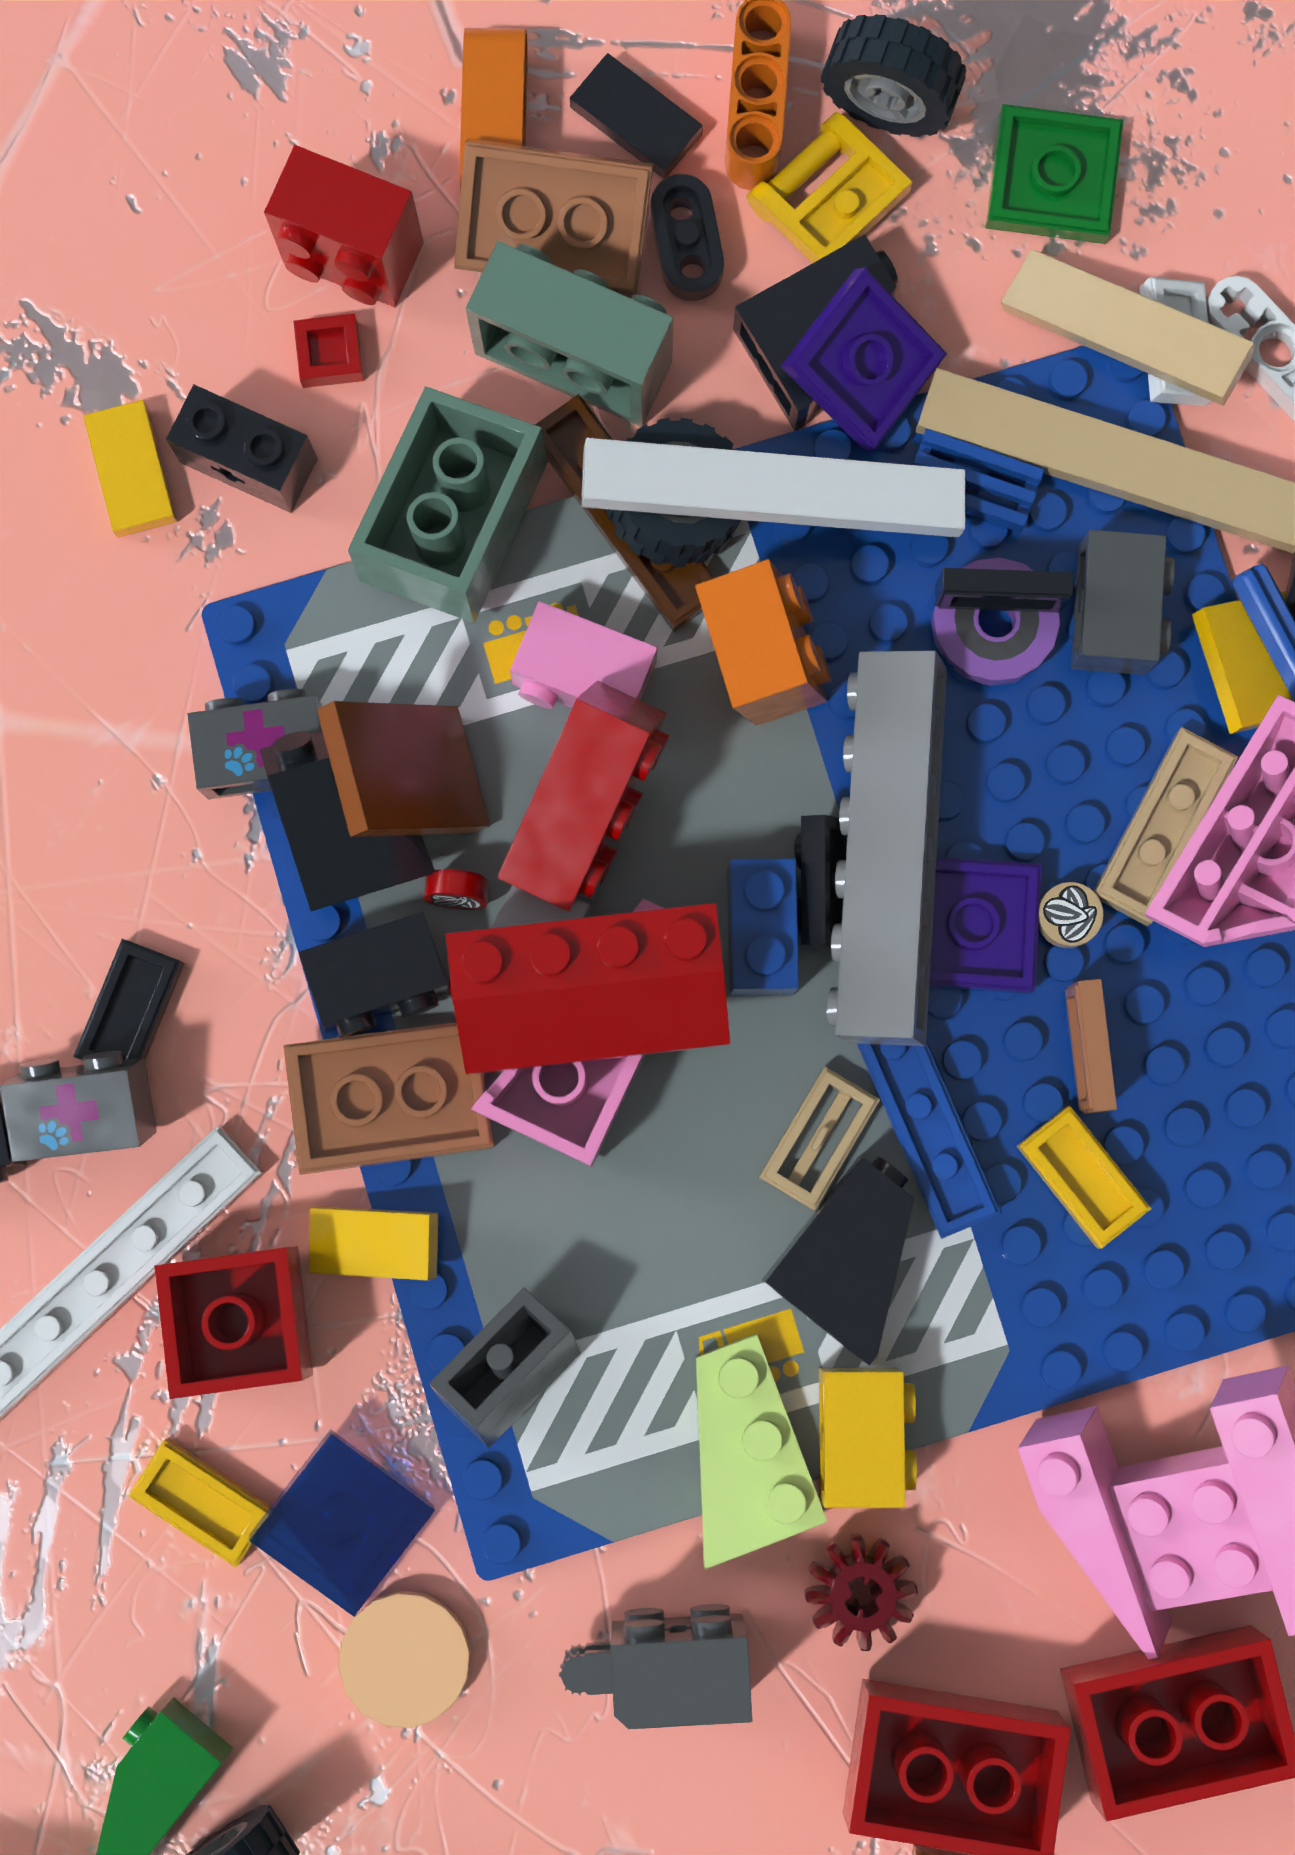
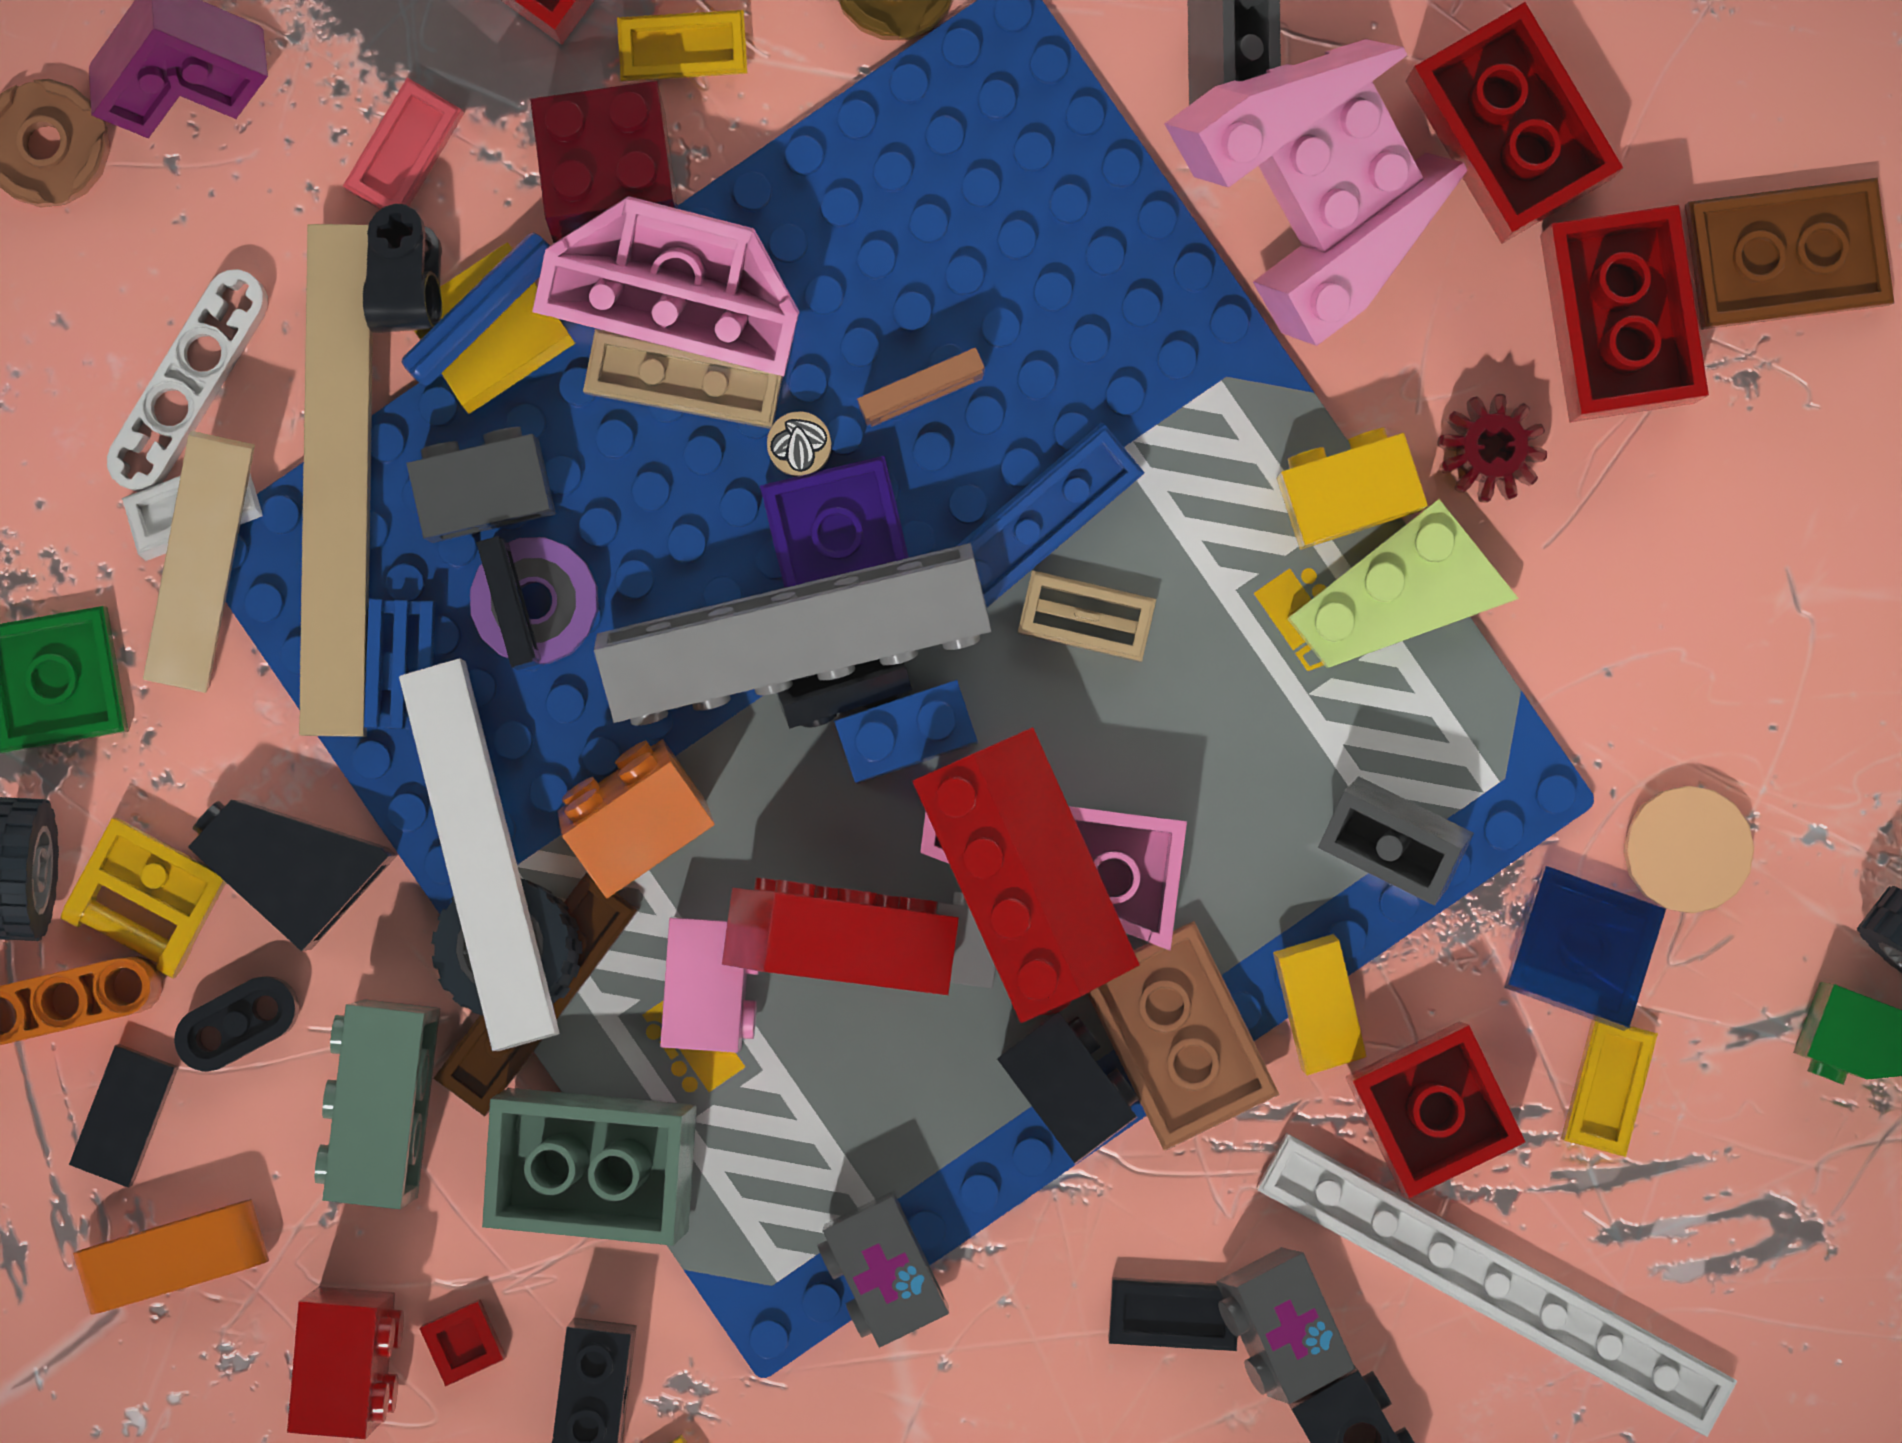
camera: 110 degrees left, 5 degrees up
black slope [259,731,435,912] -> none
dark orange tile [317,701,490,837] -> none
red tile [423,869,489,910] -> none
nougat tile [454,138,653,294] -> none
dark grey hinge [559,1604,753,1730] -> none
black slope [762,1156,915,1366] -> none
dark purple tile [780,267,947,451] -> none
yellow tile [1016,1106,1152,1249] -> none

